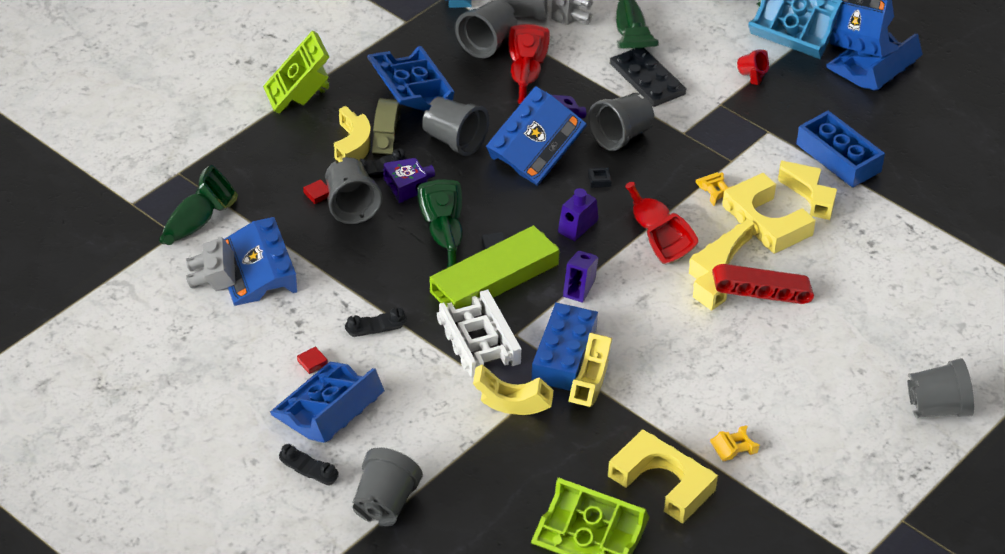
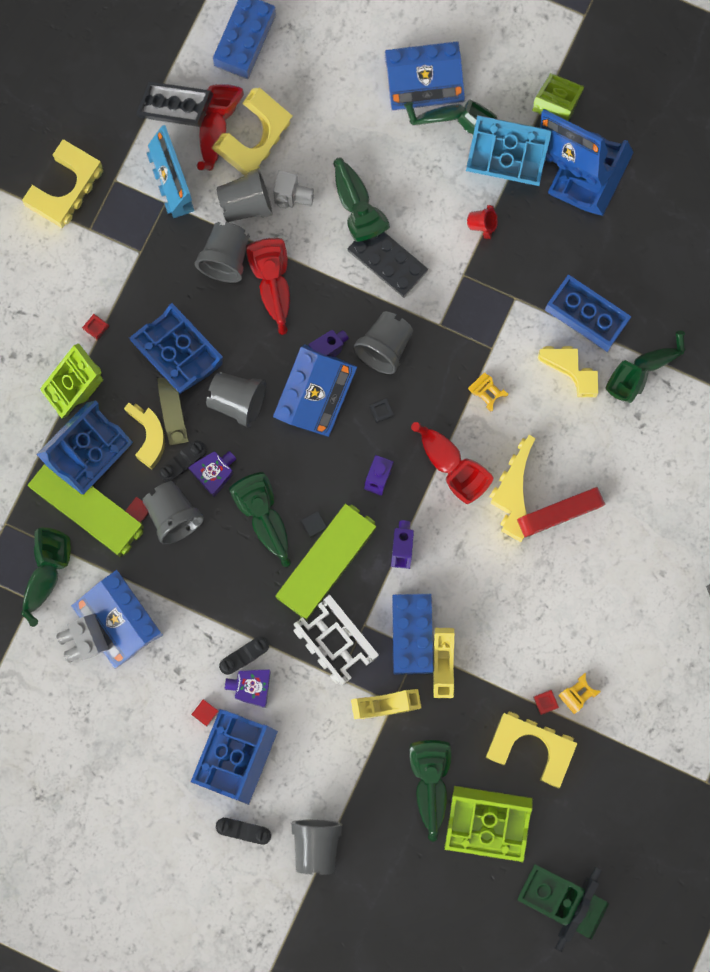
camera: 15 degrees left, 35 degrees up
light yellow arch [722,173,816,254] -> none
none -> lime brick [27,464,144,557]
none -> blue piece [36,400,133,495]
none -> red tile [82,313,109,341]
none -> dark purple torso [225,669,271,708]
none -> dark green piece [410,740,451,842]
none -> red tile [533,690,559,715]
none -> dark green piece [606,331,685,403]

